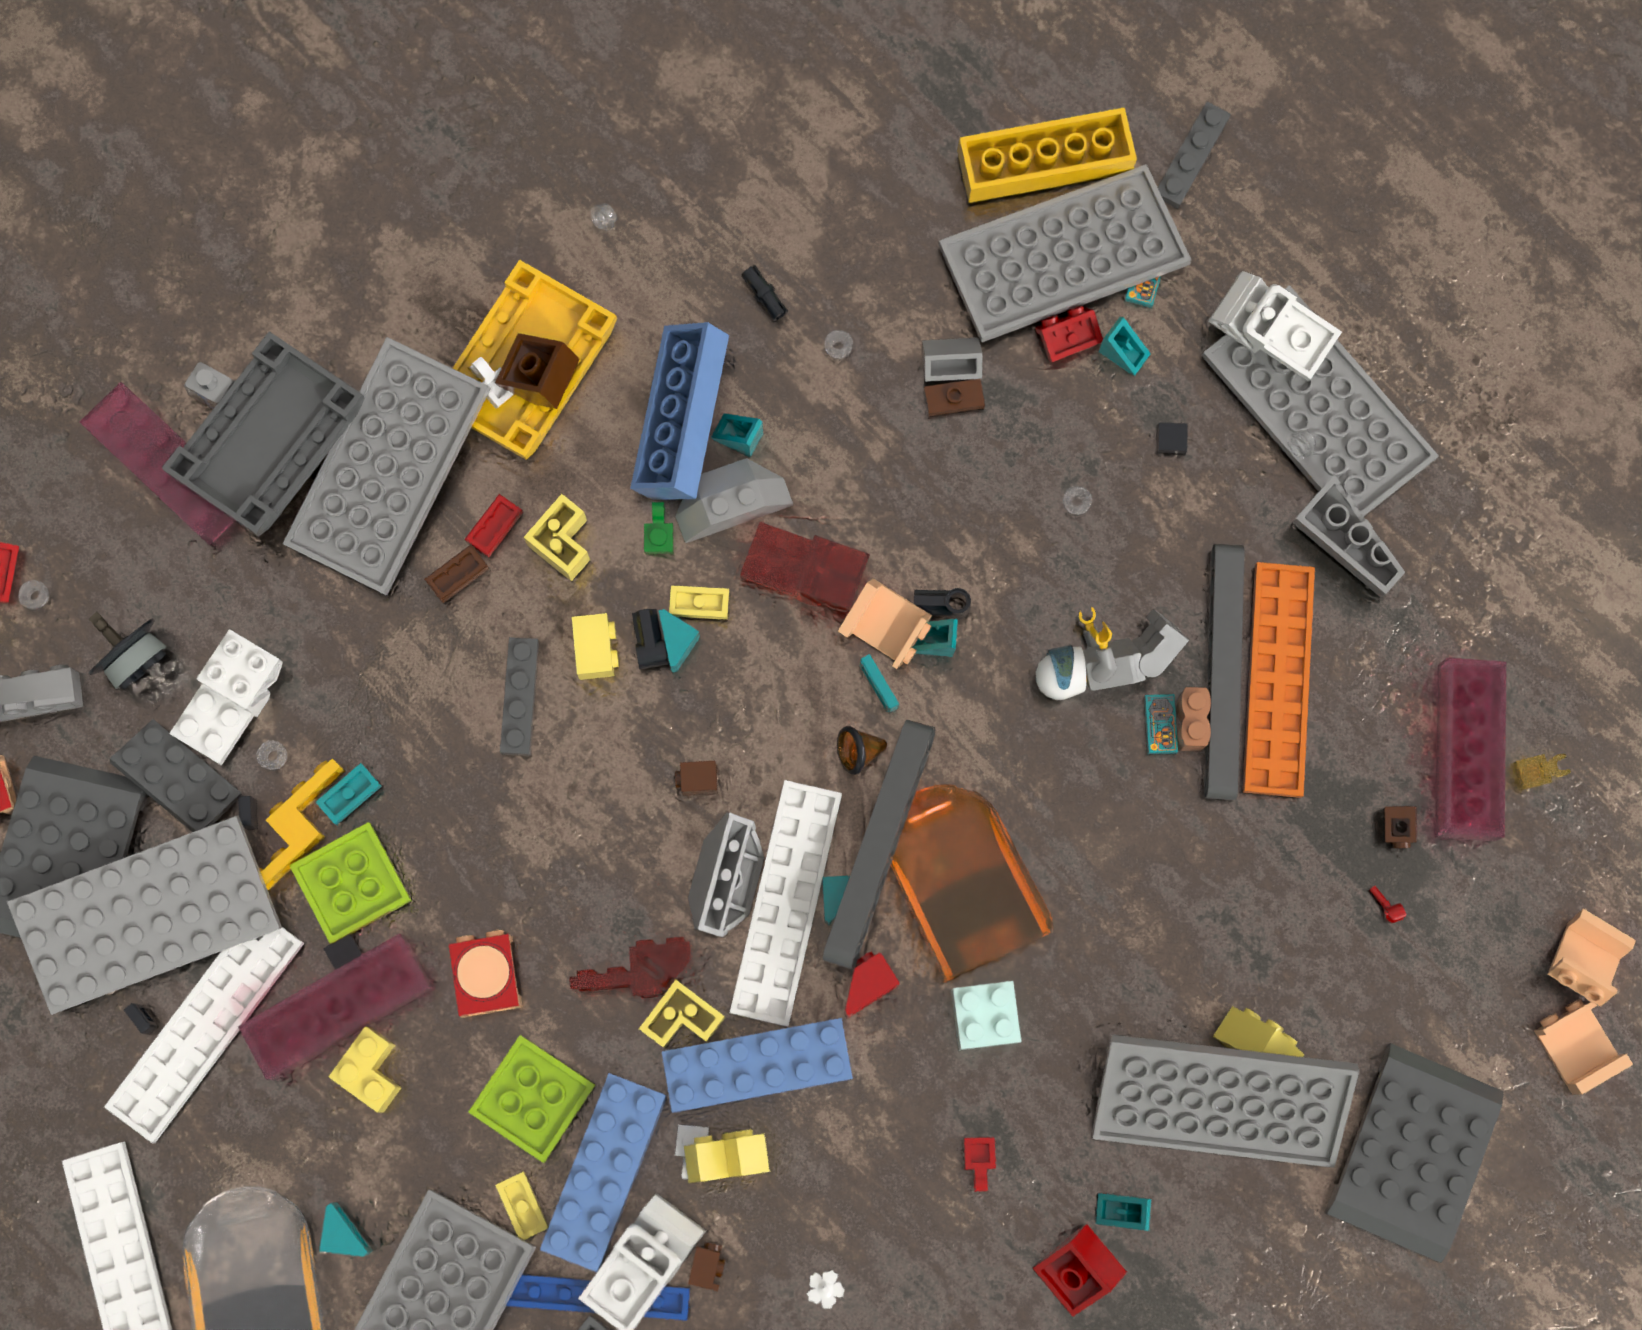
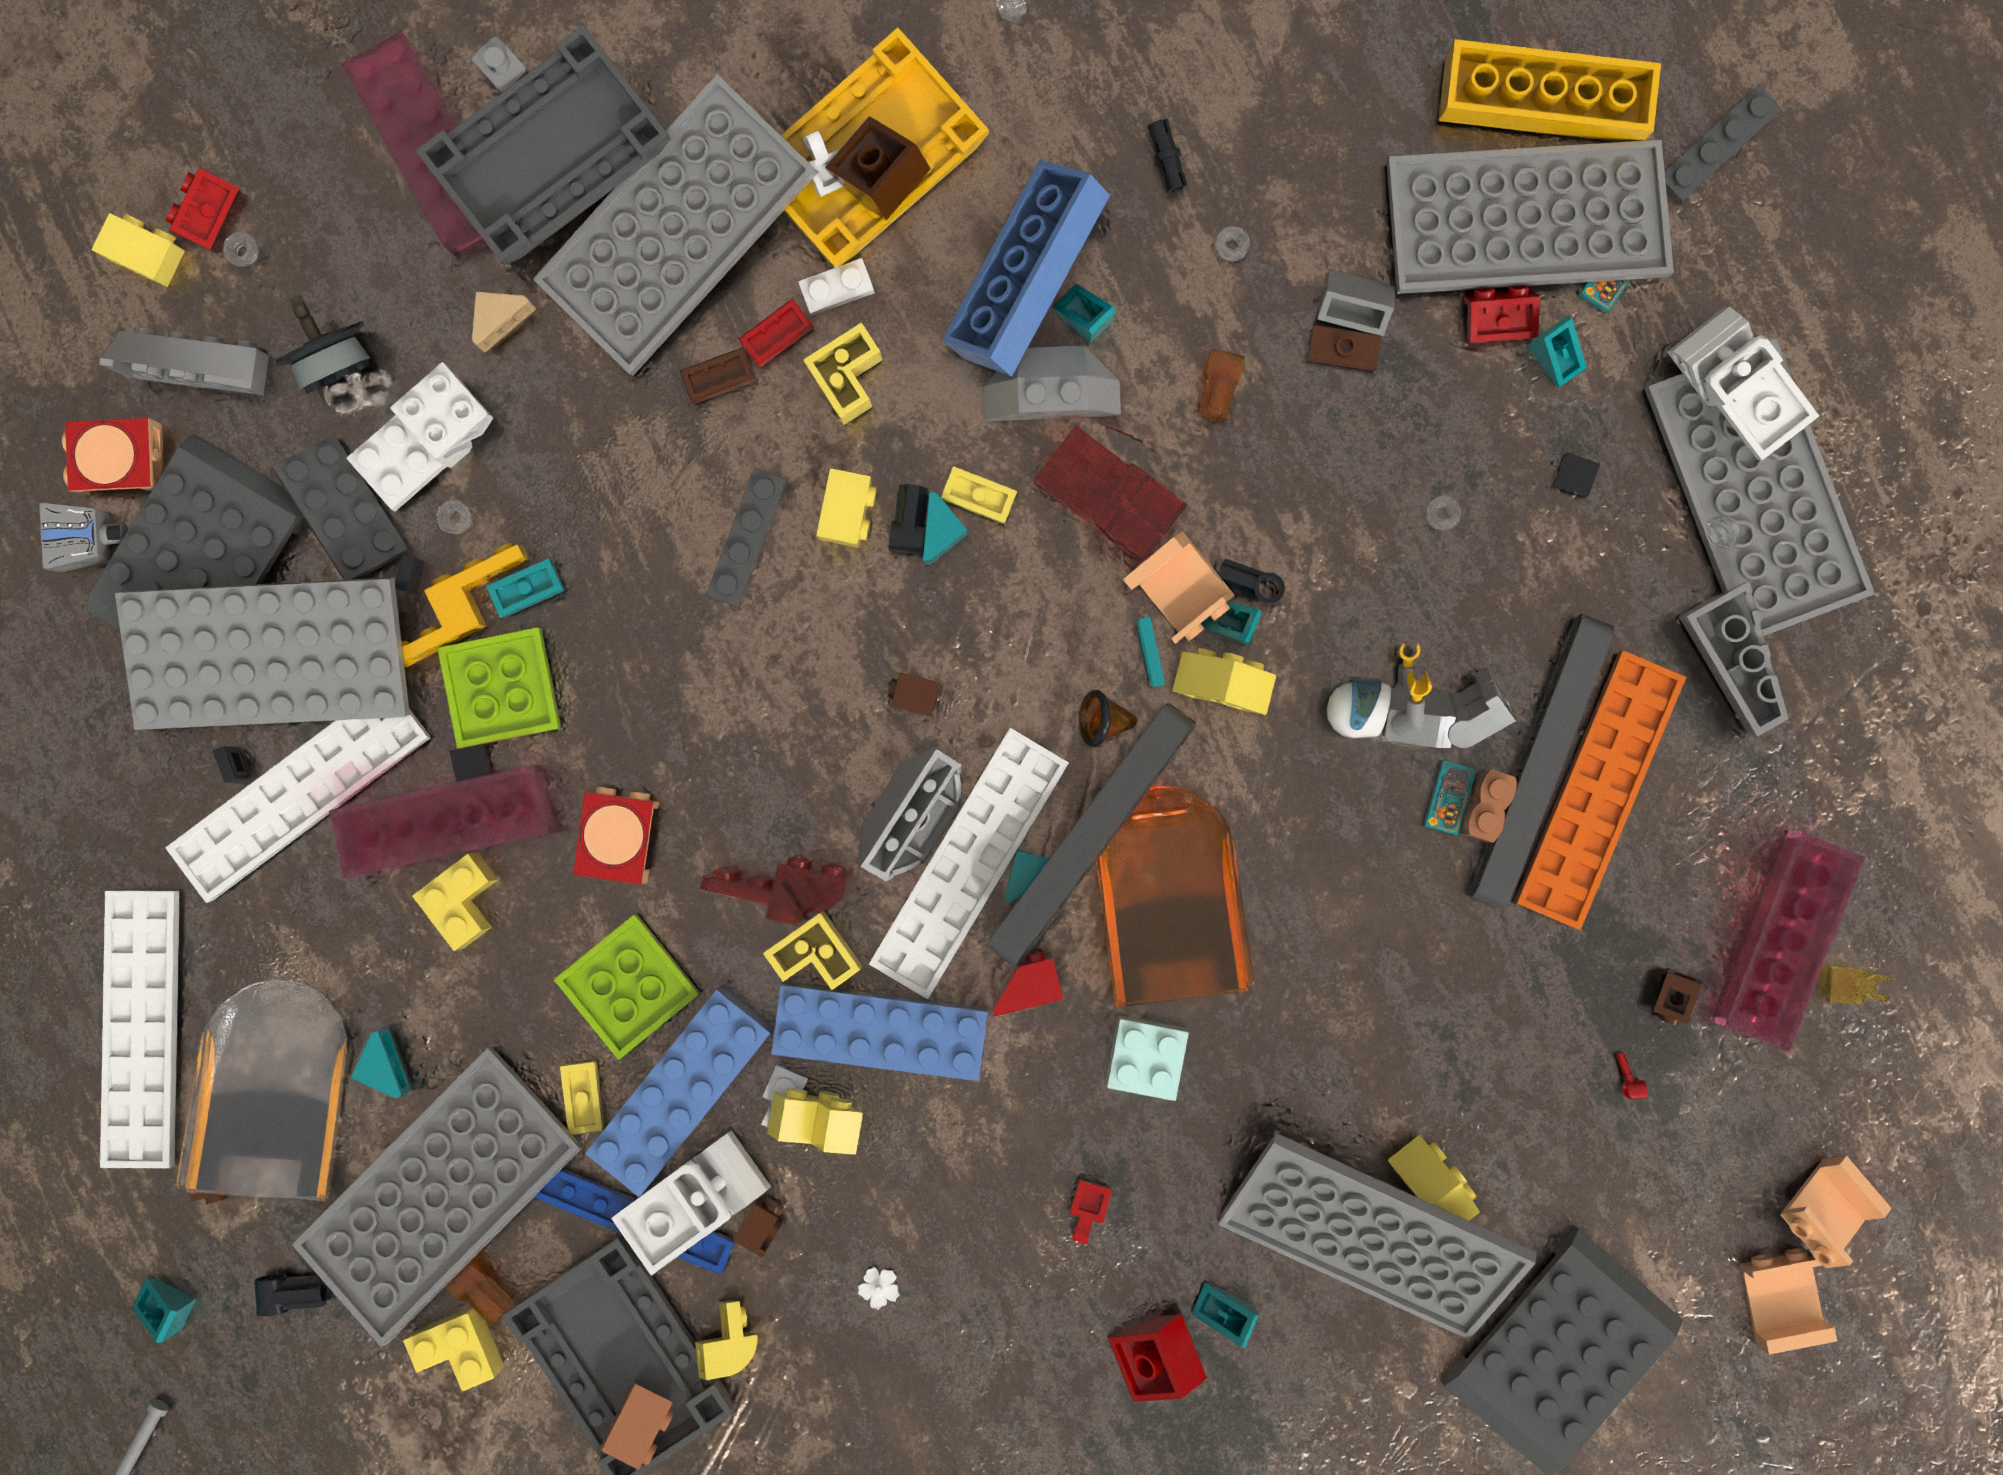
camera: 20 degrees right, 10 degrees up
green plate [644,502,674,554] -> none
none -> tan slope [472,292,536,352]
none -> white plate [798,258,875,316]
none -> light yellow brick [1172,648,1276,715]
none -> clear orange piece [1198,348,1245,421]

